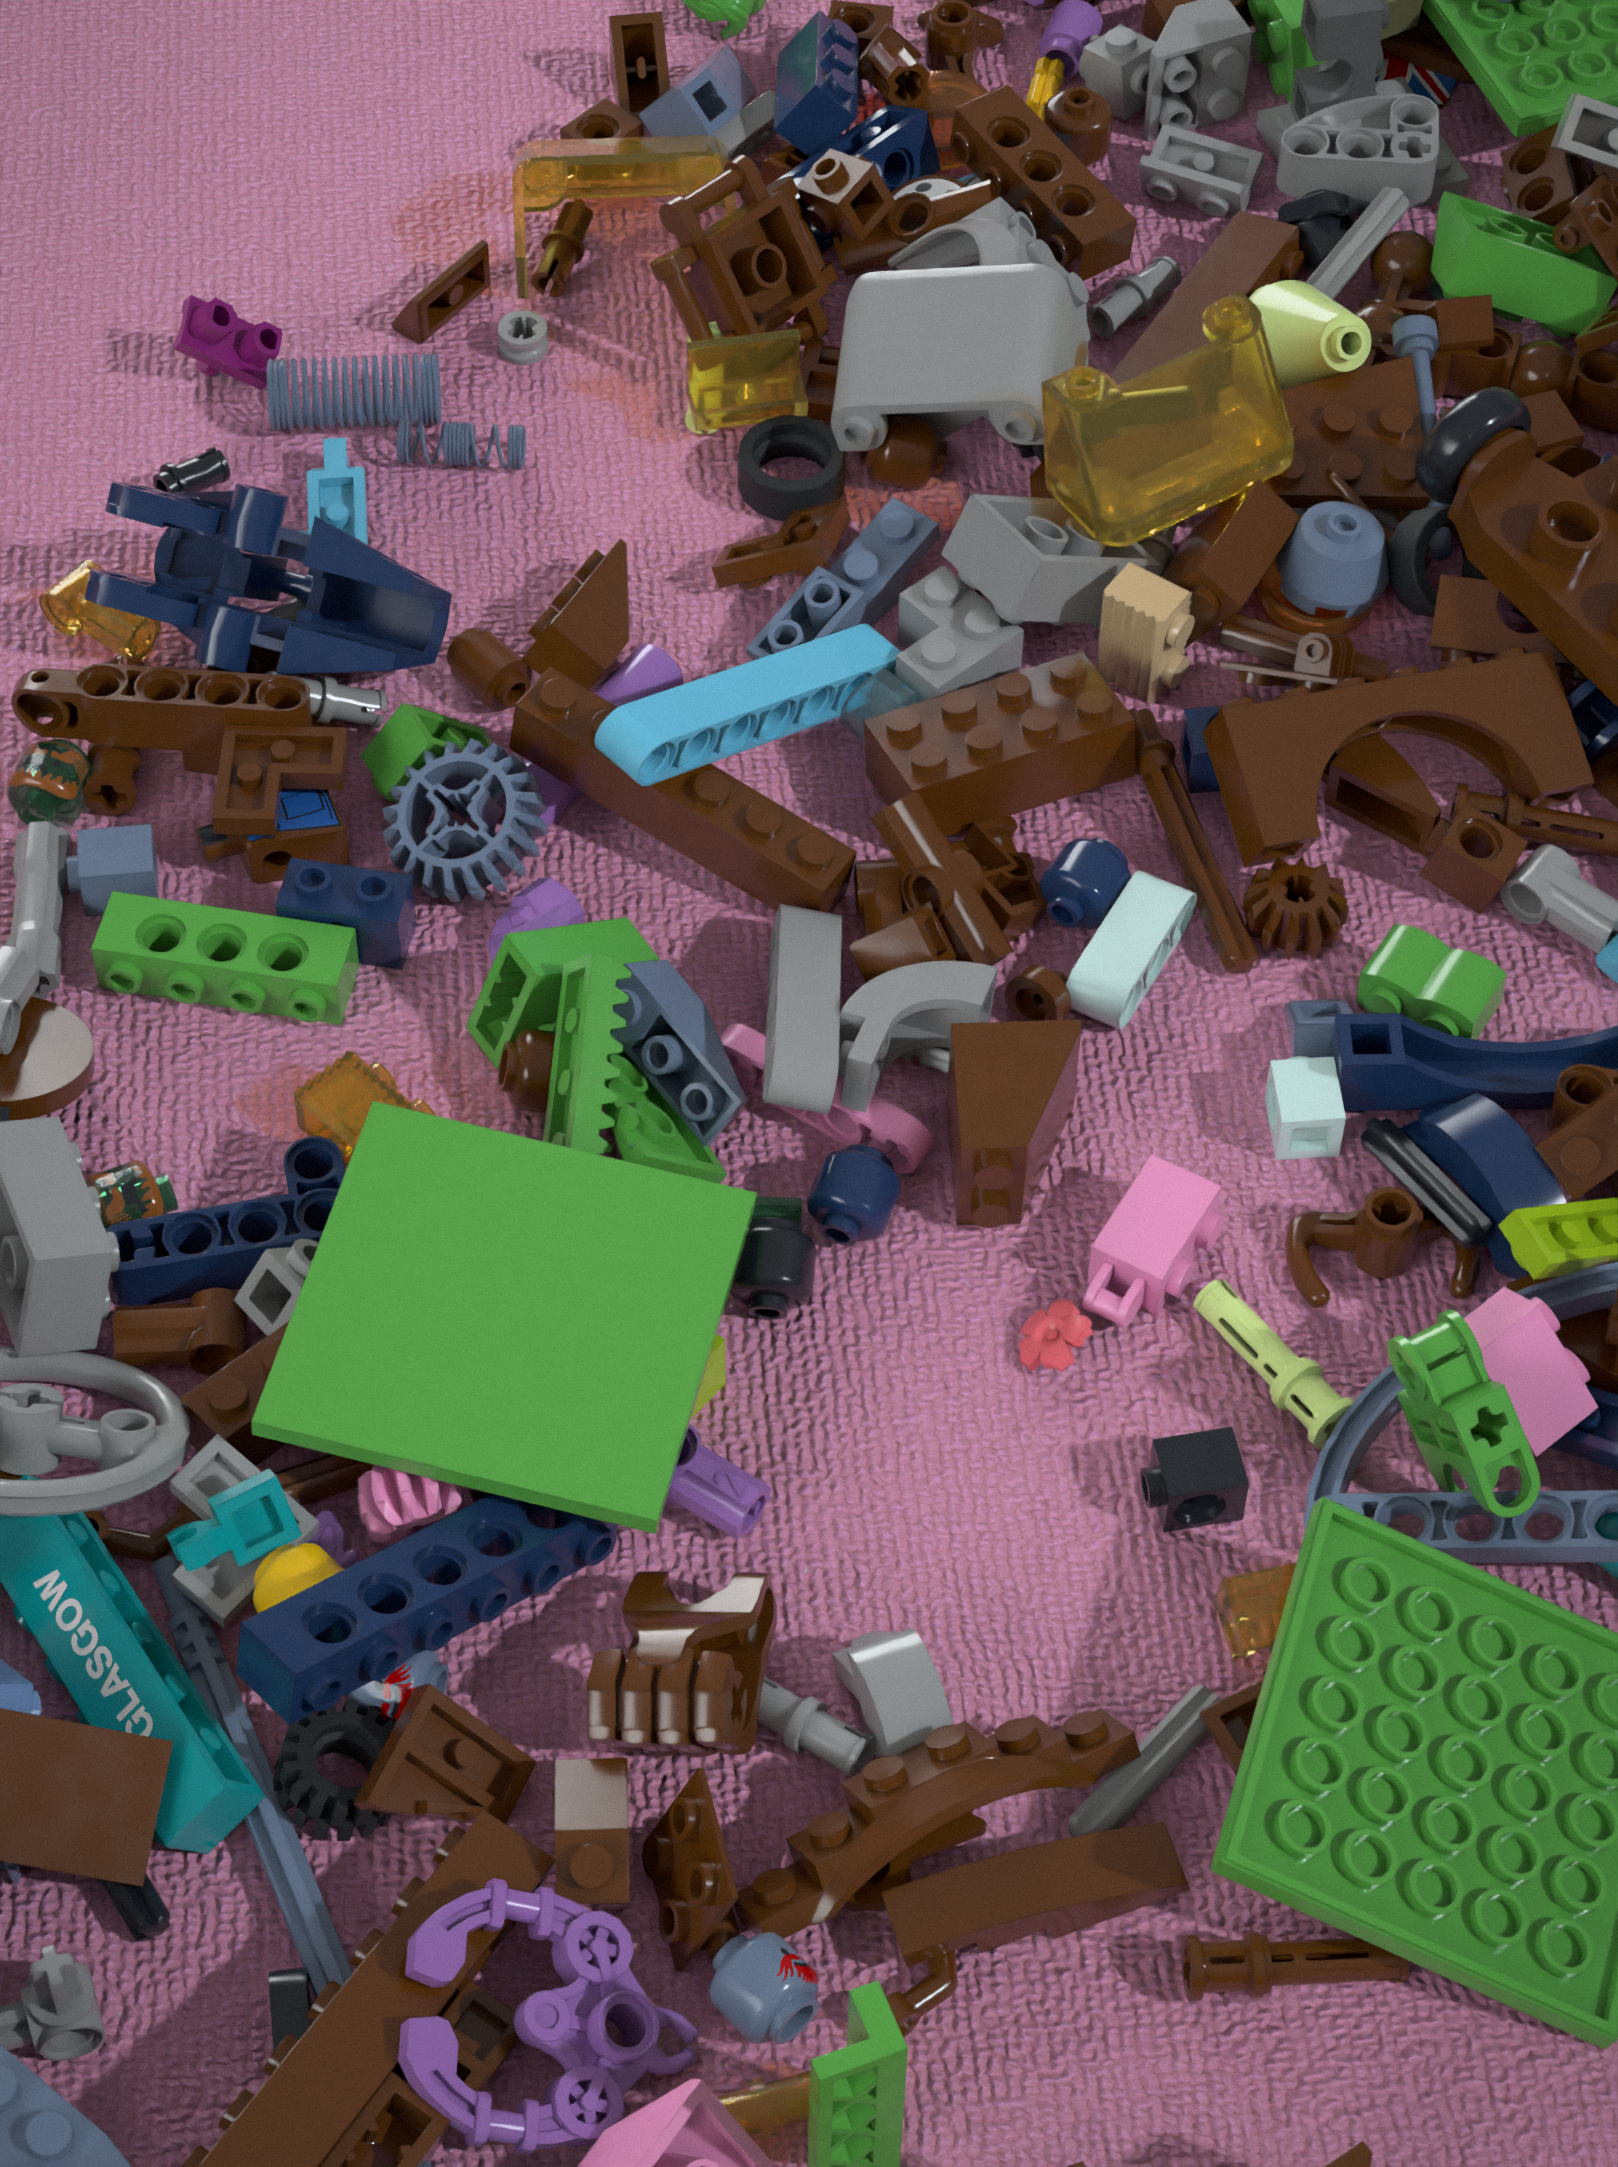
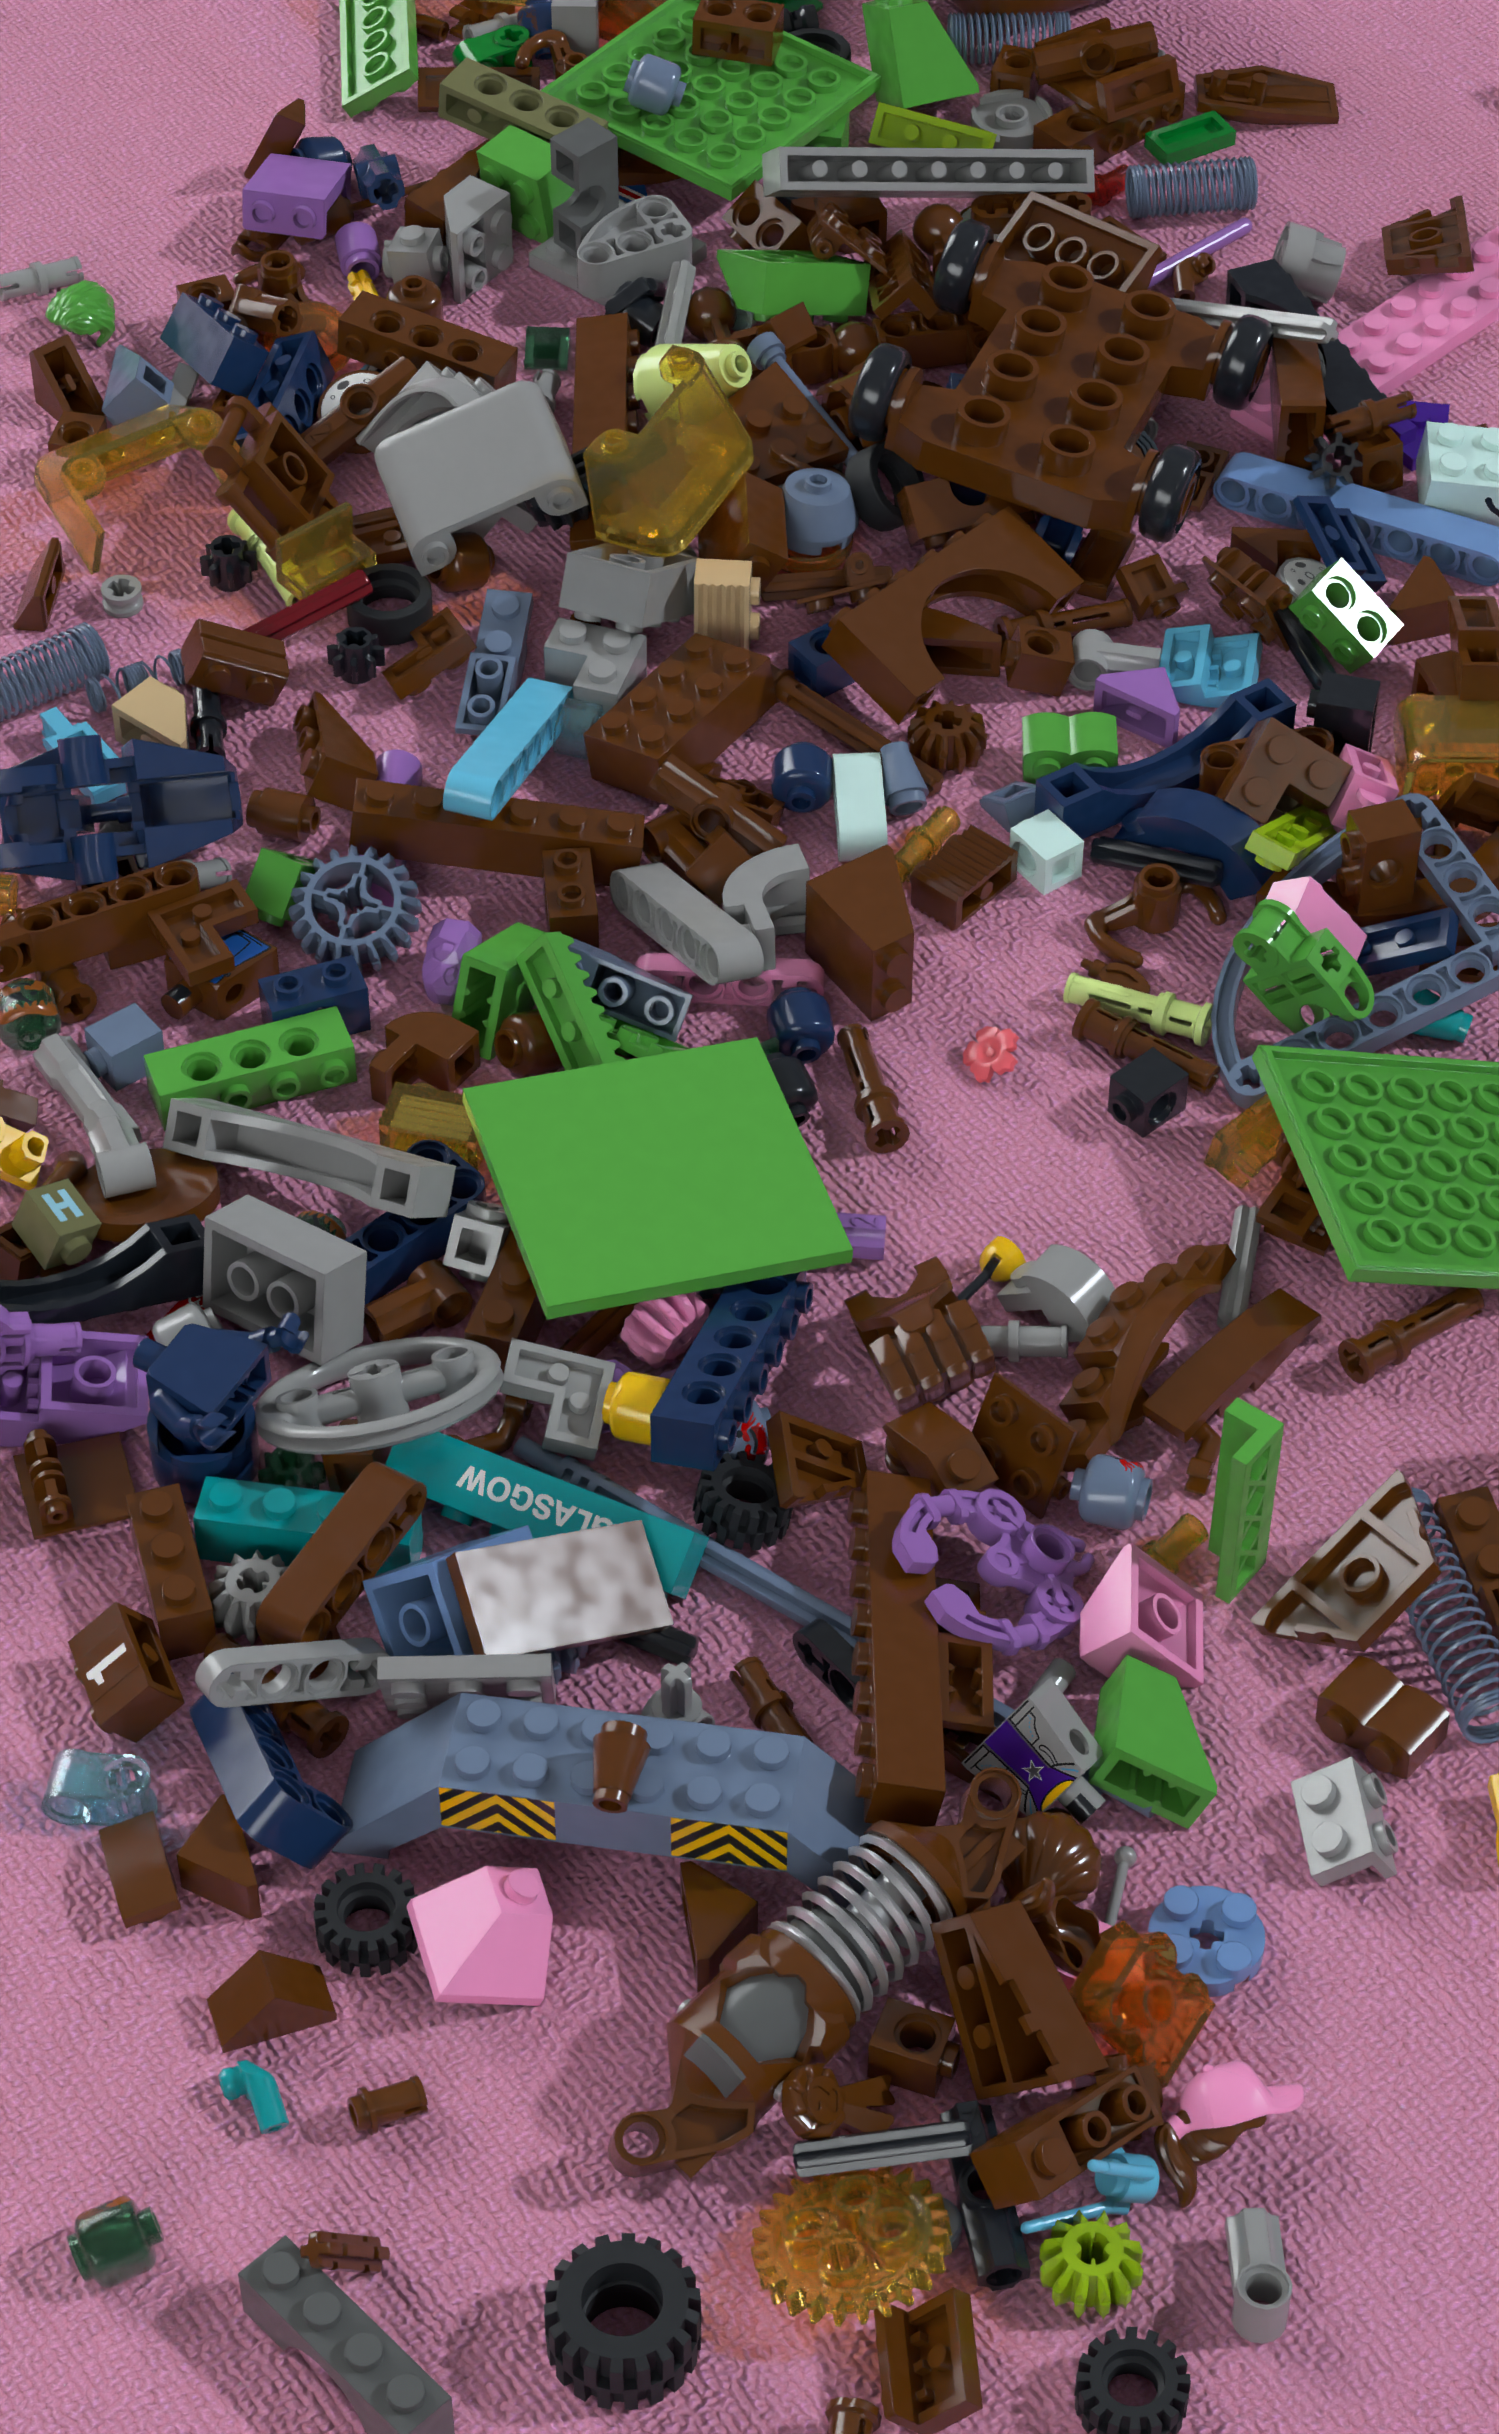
camera: 30 degrees left, 5 degrees down
teal plate [166,1469,302,1572] -> none
reddish brown axle [531,199,593,297] -> none
reddish brown brick [797,148,896,242] -> none
reddish brown tile [1005,965,1071,1021] -> none
bright pink brick [1082,1154,1225,1328] -> none
light grey bracket [1138,123,1265,217] -> none
none -> tan slope [111,676,189,749]
none -> light grey arch [163,1098,456,1218]
none -> reddish brown brick [180,619,290,707]
none -> black pin [190,686,227,758]
none -> black gear [200,535,258,592]
none -> dark red axle [244,570,373,641]
none -> black gear [327,627,386,684]
none -> reddish brown brick [369,1012,481,1108]
none -> clear green slope [524,326,571,371]
none -> reddish brown brick [541,847,599,948]
none -> reddish brown pin [729,1656,813,1742]
none -> reddish brown pin [836,1024,910,1153]
none -> sand blue cone [880,741,929,816]
none -> clear yellow pin [895,806,961,883]
none -> reddish brown brick [910,824,1018,931]
none -> yellow hinge [957,1236,1026,1301]
none -> reddish brown pin [1072,998,1220,1095]
none -> reddish brown piece [1080,958,1150,994]
none -> medium lavender slope [1093,667,1180,748]

